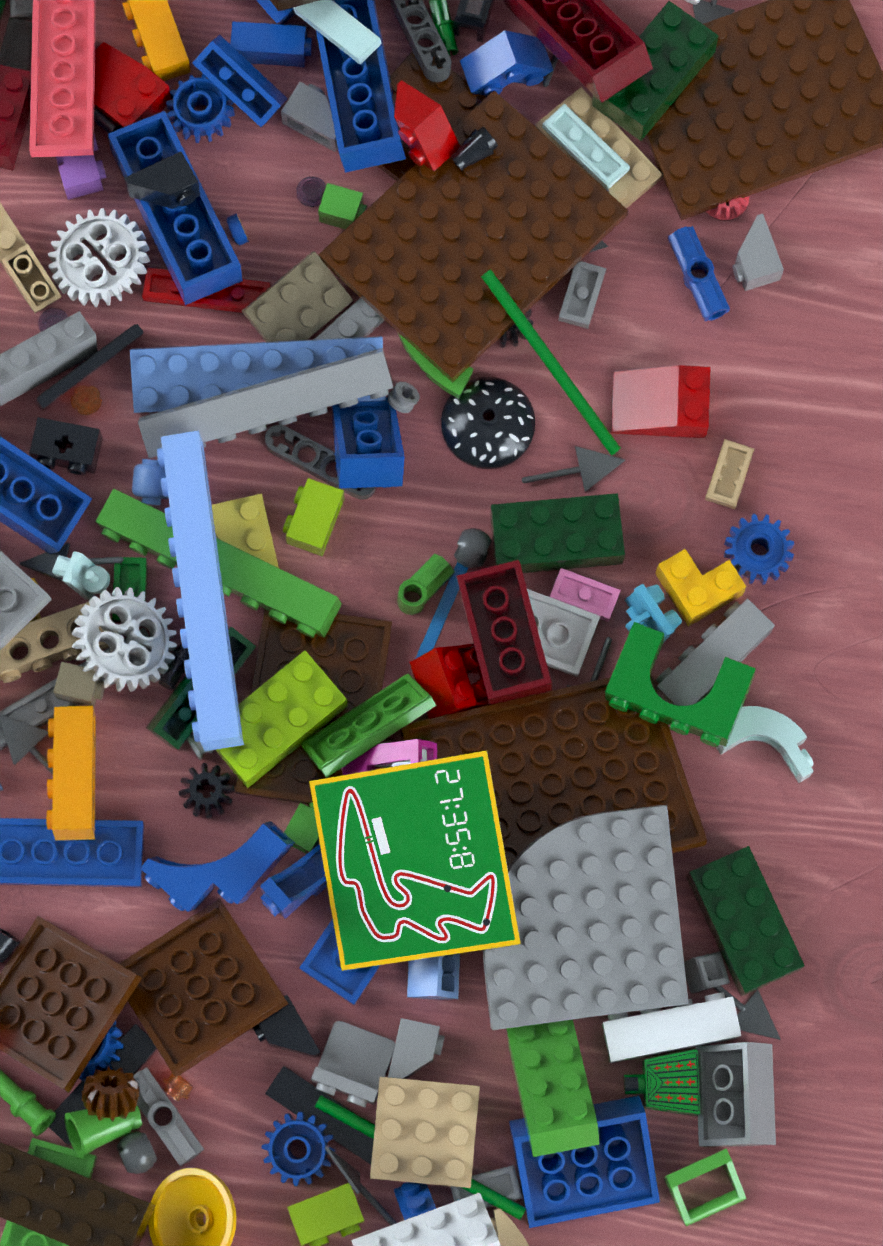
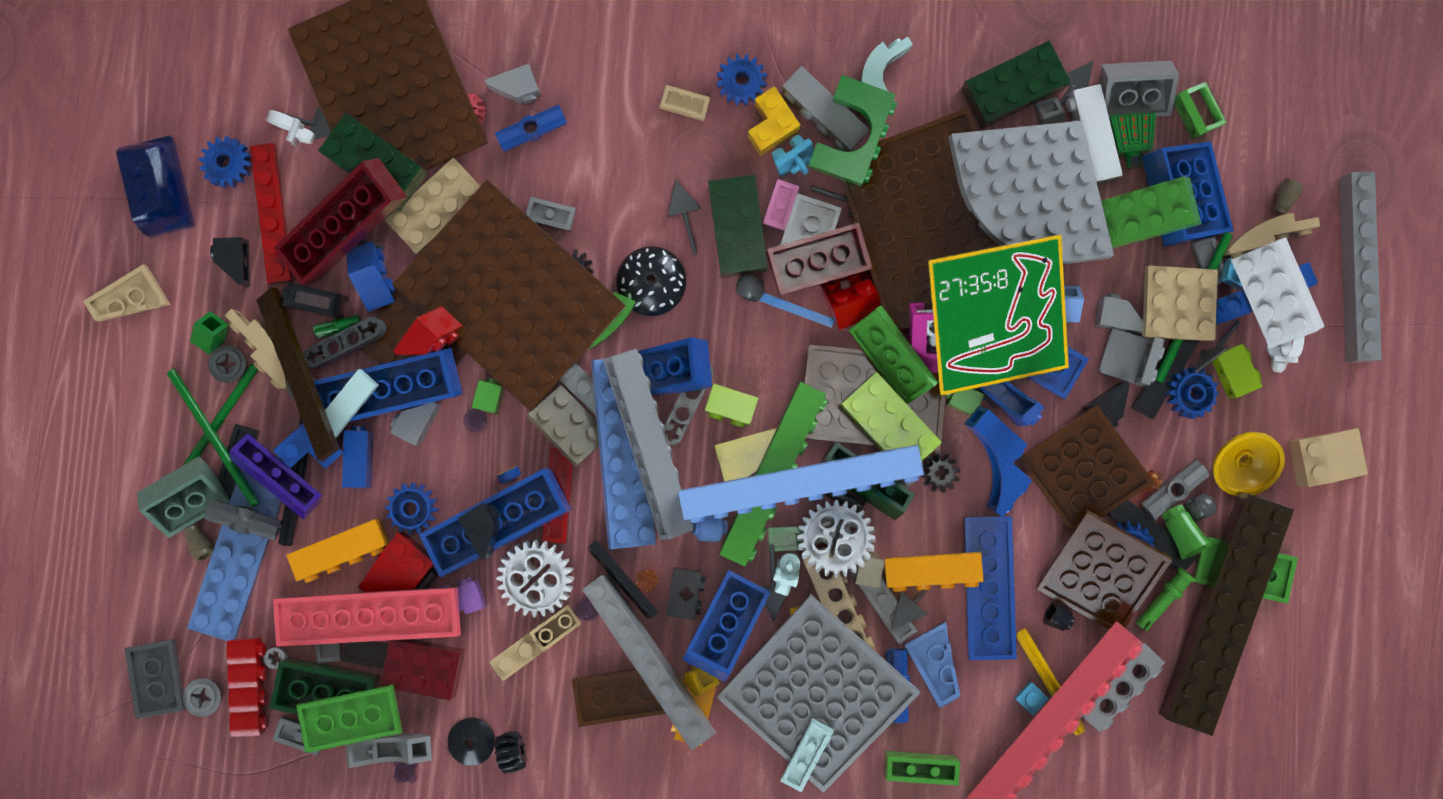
camera: 90 degrees left, 10 degrees up
reddish brown gear [82,1066,139,1122] -> none
blue brick [192,35,288,127] -> none
light grey bush [388,382,420,413] -> none
bright green piece [397,554,455,615] -> none
black cone [450,127,498,171] -> none
green piece [481,269,621,455] -> none
light aqua tile [542,104,630,190] -> none
slope [611,365,711,438] -> none

